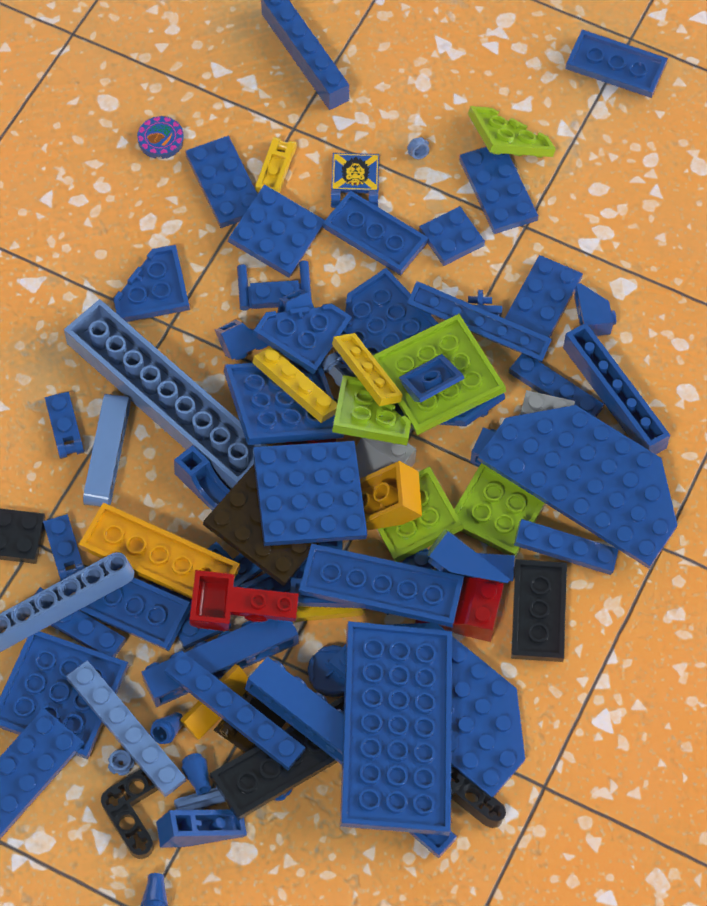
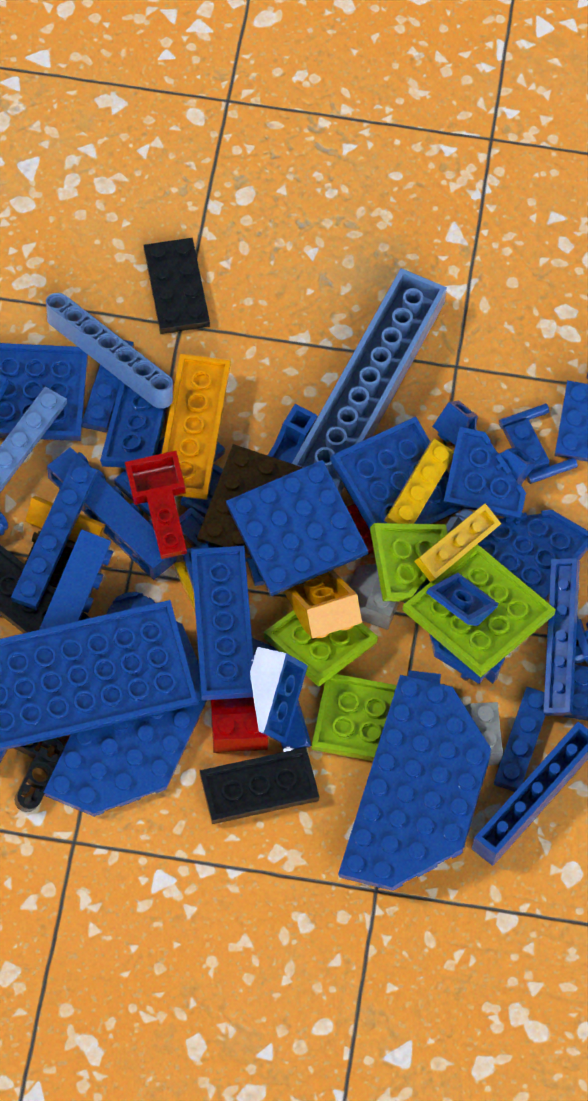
camera: 70 degrees right, 0 degrees up
blue plate [43,514,84,581] -> none
blue plate [45,392,84,459] -> none
medium blue beam [83,394,131,507] -> none
blue plate [113,245,190,322] -> none
blue cone [150,712,184,744] -> none
blue plate [514,519,618,575] -> none

